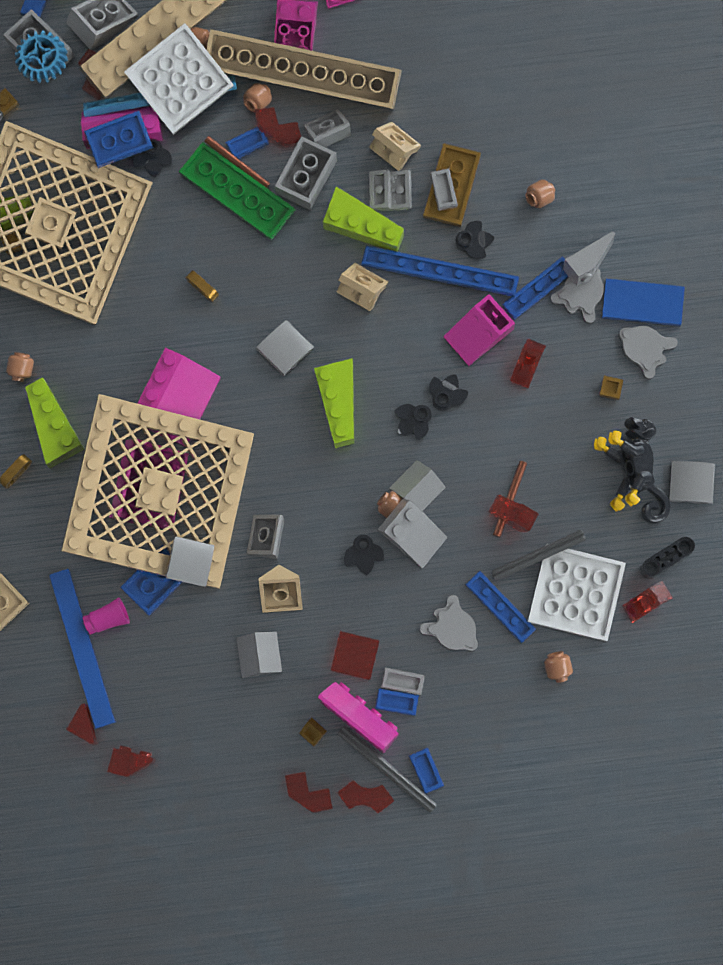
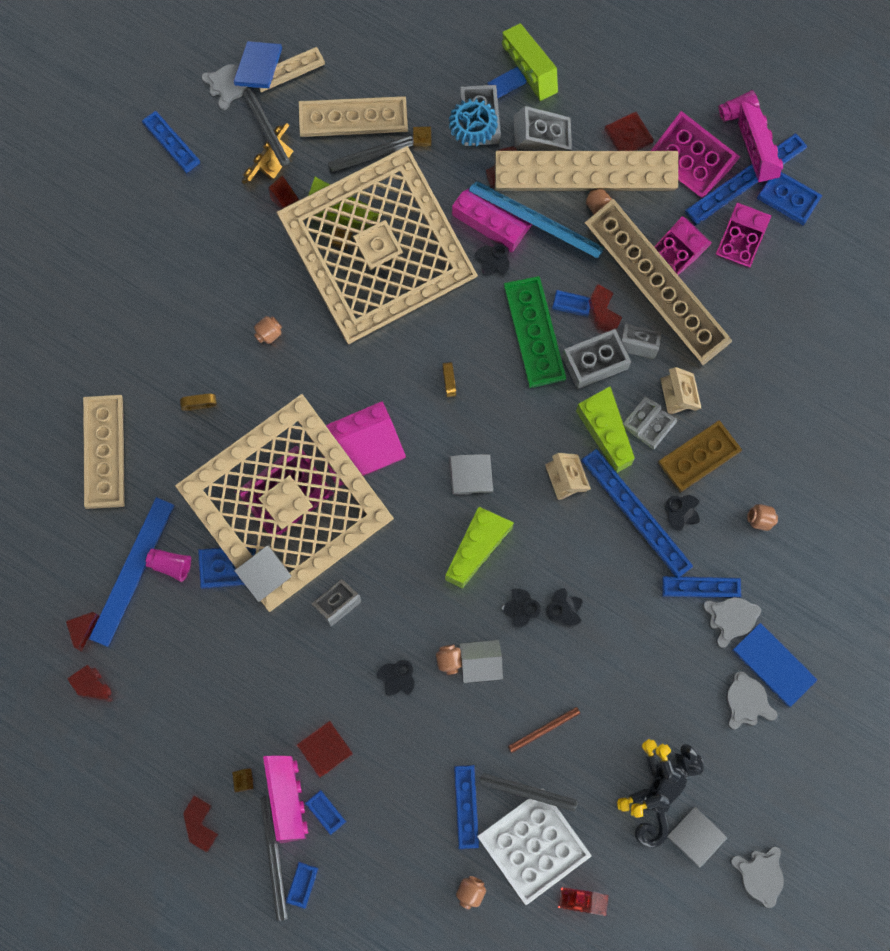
camera: 30 degrees right, 5 degrees down
lime wedge [25,377,84,469] -> none
blue tile [84,111,153,168] -> none
white plate [125,23,234,134] -> none
copper bar [204,136,270,188] -> none
light grey slope [236,632,282,678] -> none
nougat head [243,83,272,112] -> none
tan slope [259,565,303,613] -> none
clear red tile [337,780,394,813] -> none
light grey slope [378,499,447,569] -> none
light grey tile [381,667,425,696] -> none
light grey tile [420,595,478,651] -> none
light grey tile [430,168,458,211] -> none
dark pink slope [443,294,515,366] -> none
clear red arch [488,494,539,532] -> none
clear red arch [510,338,546,388] -> none
light grey slope [563,231,615,286] -> none
pearl gold plate [599,376,623,400] -> none
black beam [640,537,695,579] -> none

